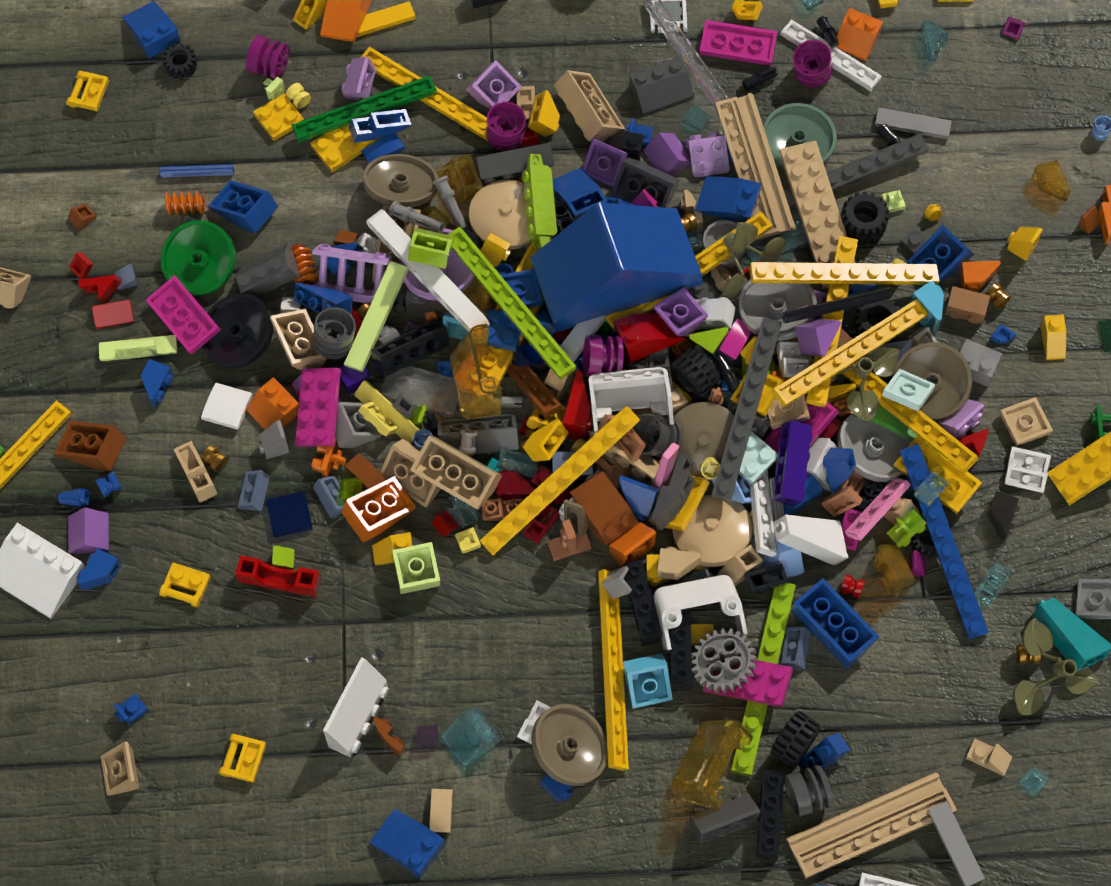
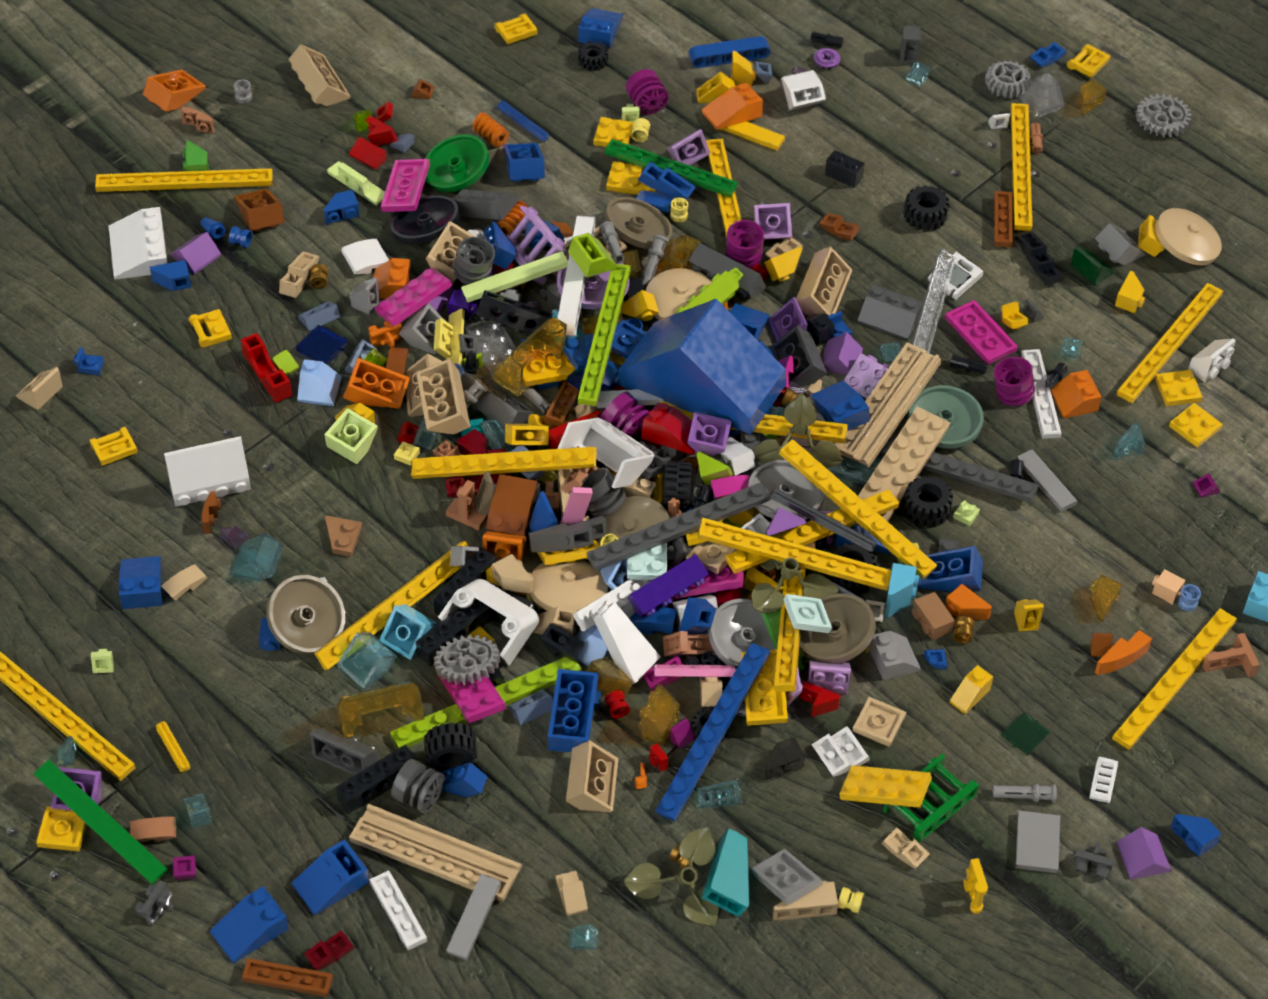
camera: 45 degrees right, 15 degrees down
lime hips [887,509,927,548] -> none
clear light blue slope [914,471,949,507] -> none
yellow plate [924,204,942,222] -> none
none -> light blue slope [297,359,342,406]
none -> medium nougat wing [325,516,362,557]
none -> clear light blue slope [337,632,397,689]
none -> clear neon green tile [353,109,372,132]
none -> tan slope [566,740,618,813]
none -> clear yellow slope [586,657,633,697]
none -> orange hand [634,762,647,789]
none -> red plate [649,743,668,772]
none -> light yellow wheel [670,198,688,223]
none -> dark orange slope [819,213,860,241]
none -> light nougat brick [1152,569,1185,604]

